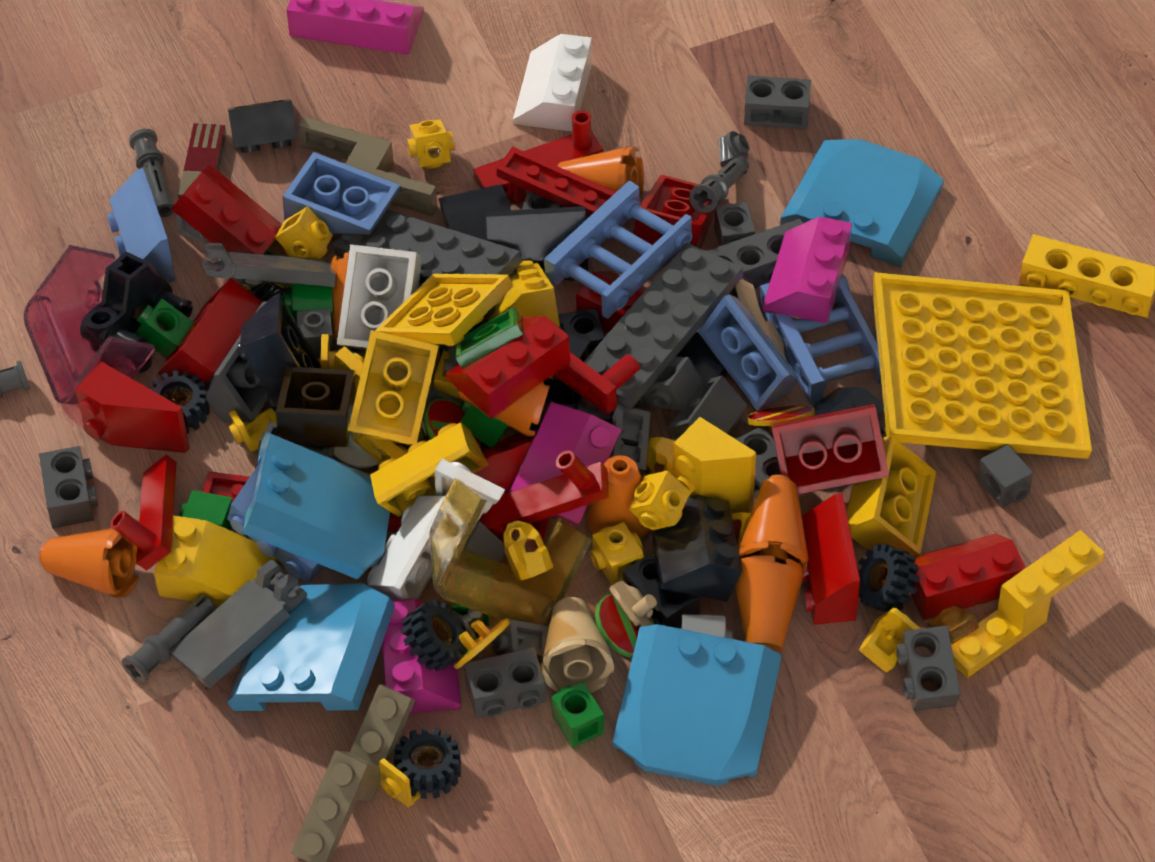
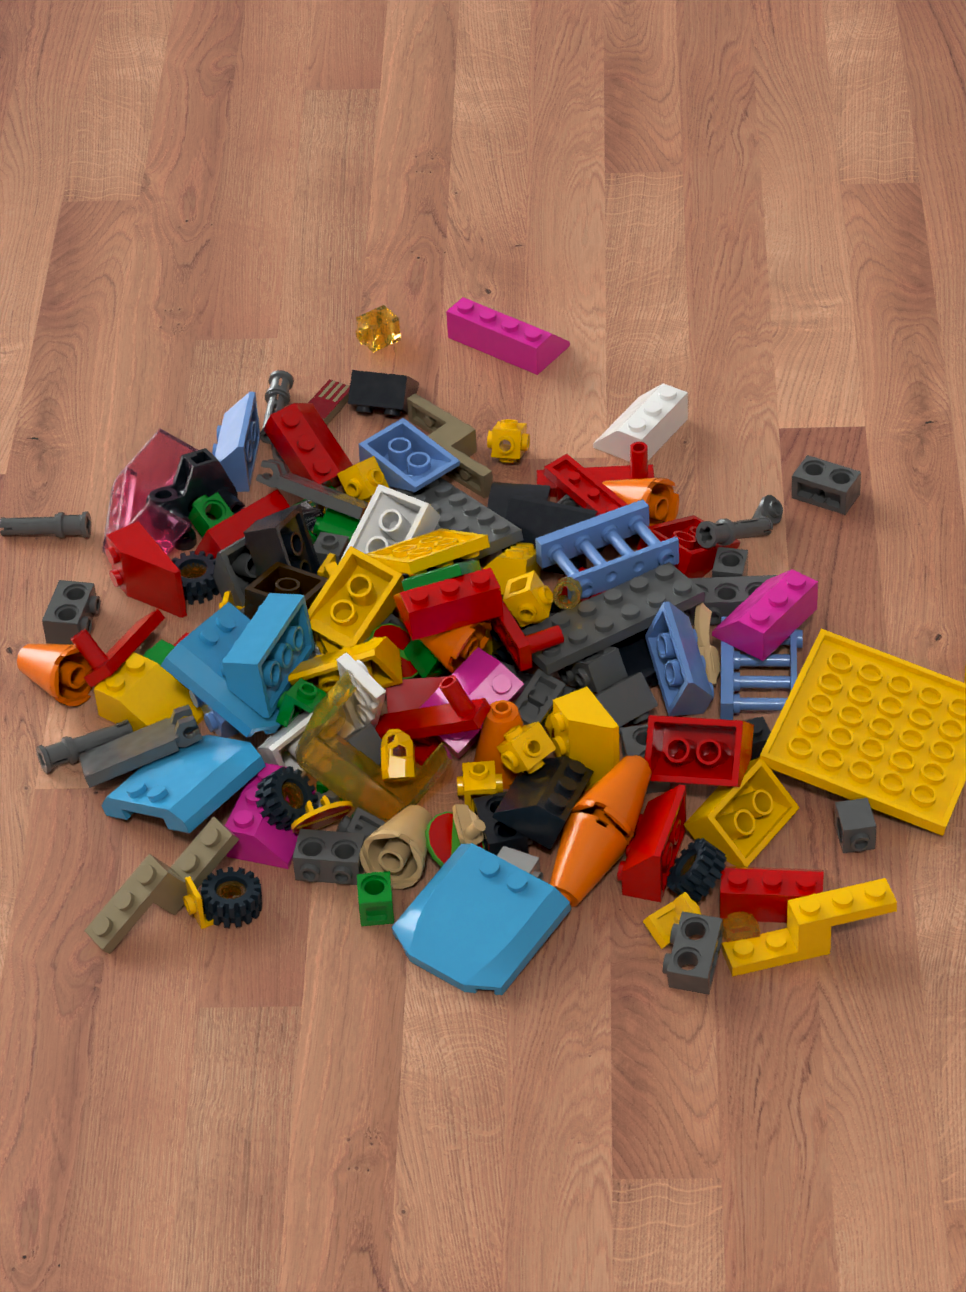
camera: 25 degrees right, 10 degrees down
dark azure wedge [780,139,944,267] -> none
none -> dark azure slope [221,593,315,718]
none -> green bracket [276,678,327,727]
none -> clear yellow brick [355,305,401,352]
none -> yellow brick [503,571,553,627]
none -> clear yellow bush [552,577,582,609]

